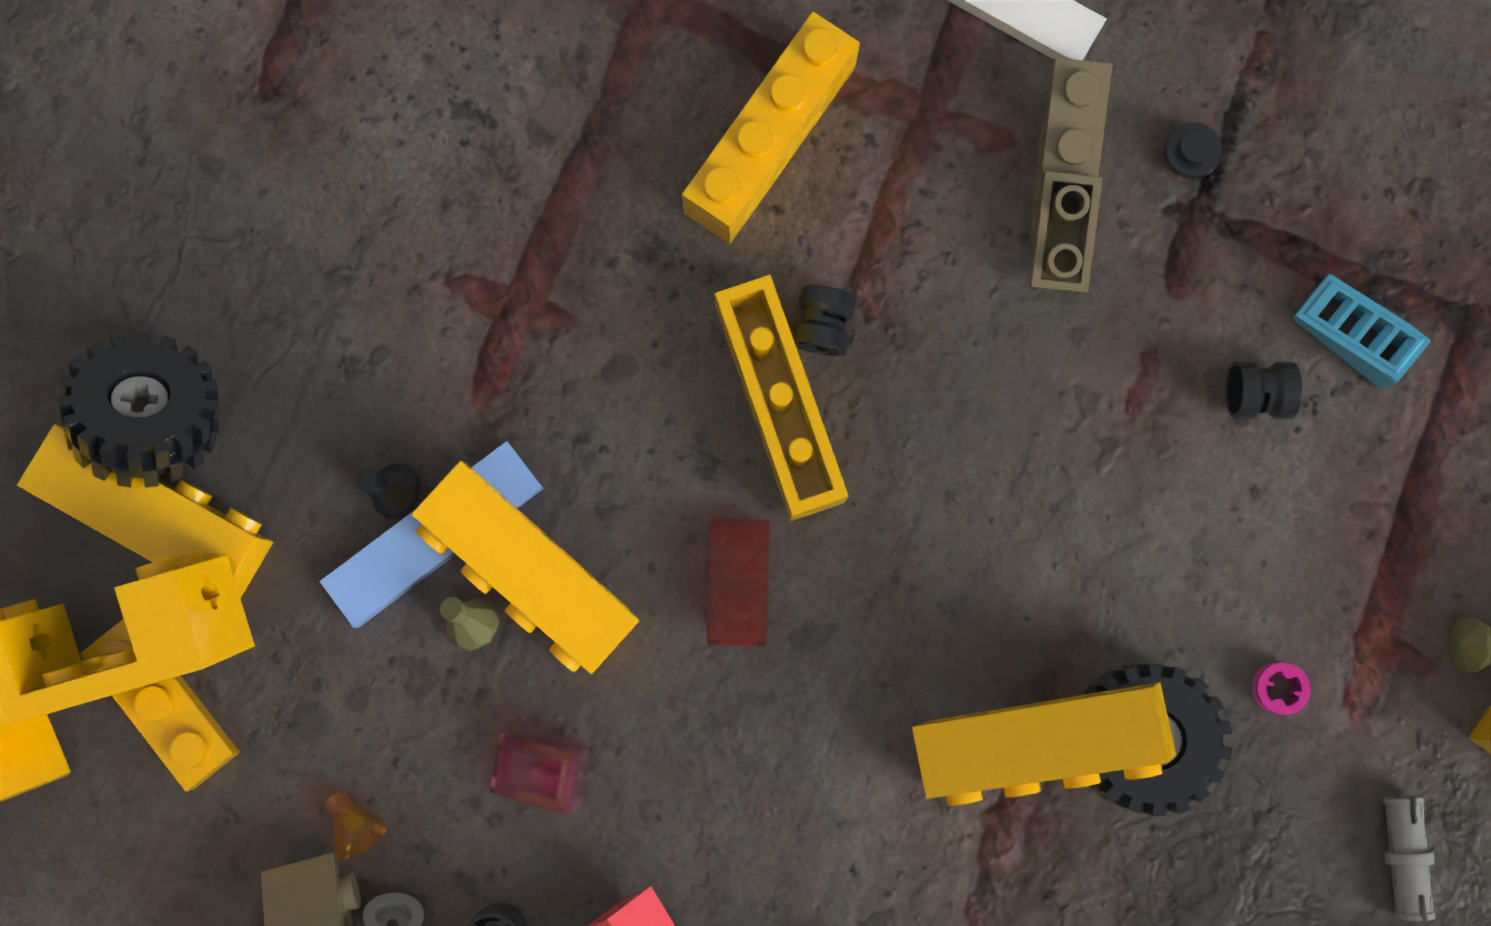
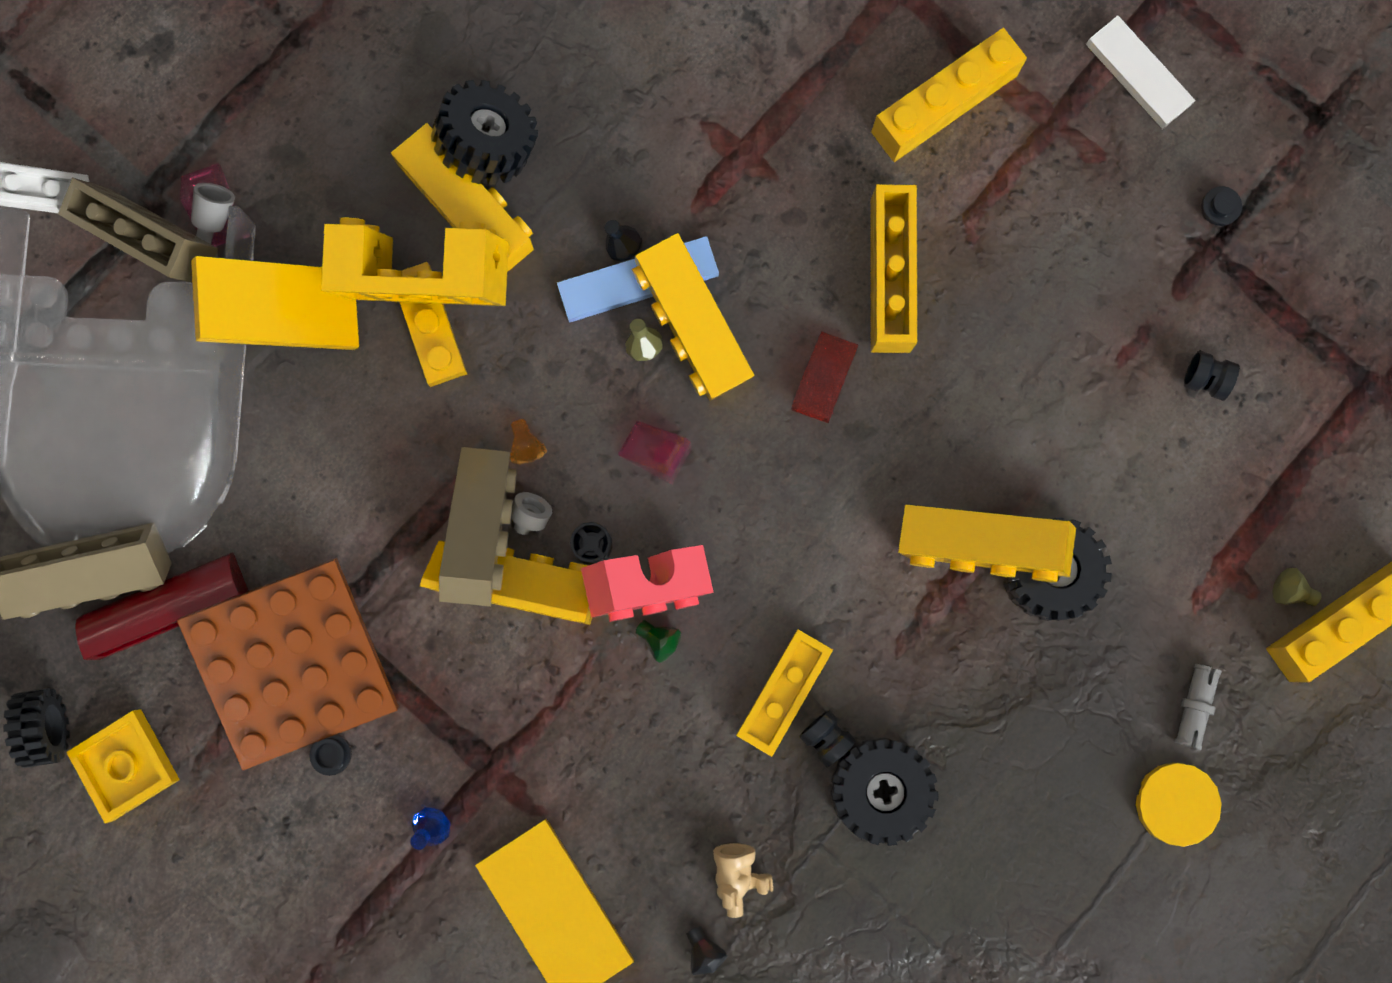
camera: 20 degrees right, 0 degrees up
black wheel [792,285,857,356] -> none
dark tan slope [1029,58,1113,293] -> none
dark pink bush [1251,662,1311,715] -> none
medium azure slope [1291,273,1431,390] -> none

